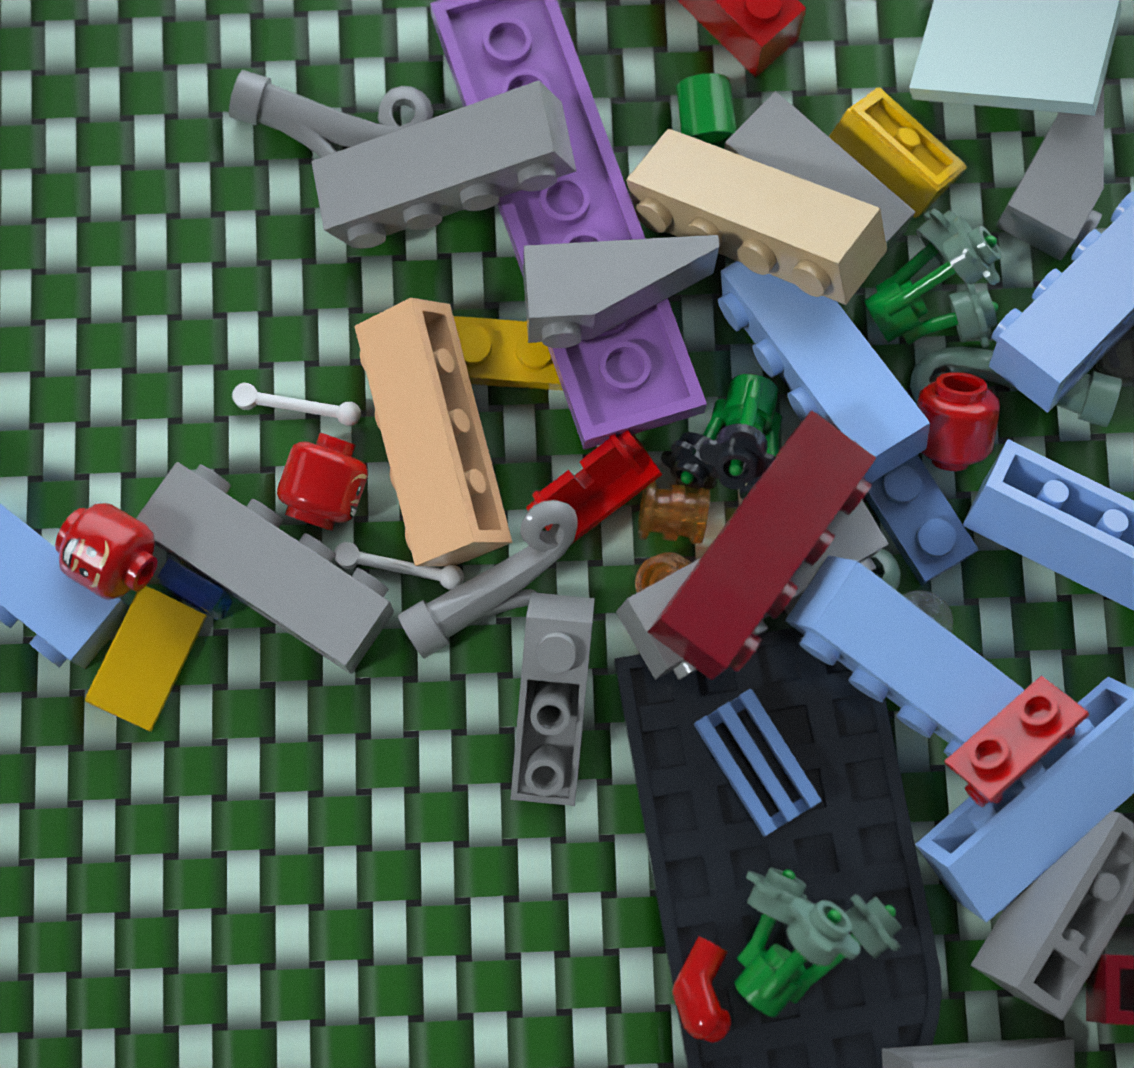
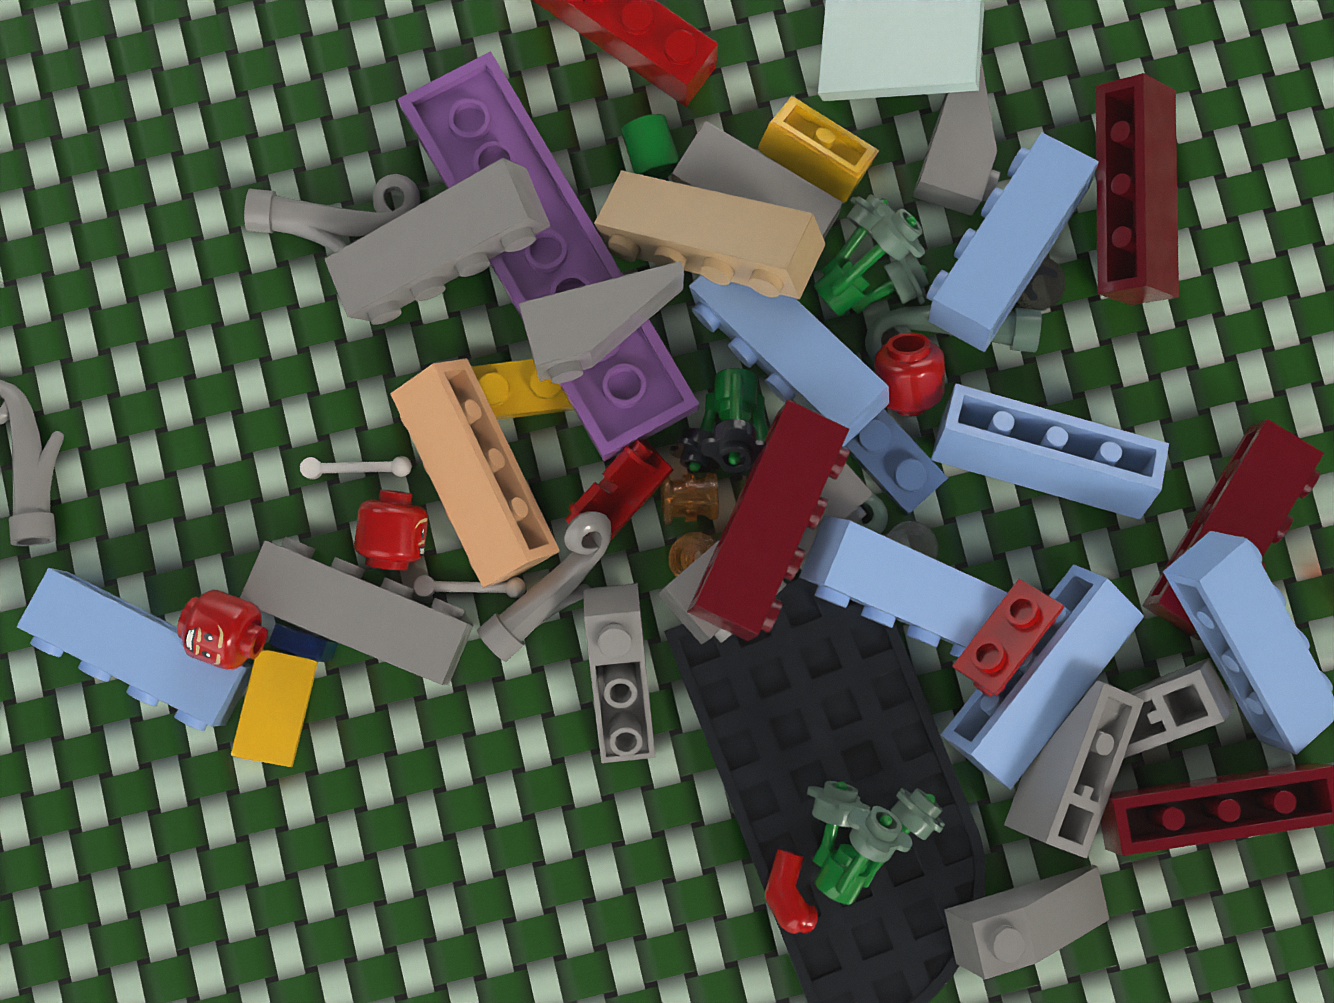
camera: 10 degrees left, 5 degrees up
medium blue tile [694,688,822,837] -> none

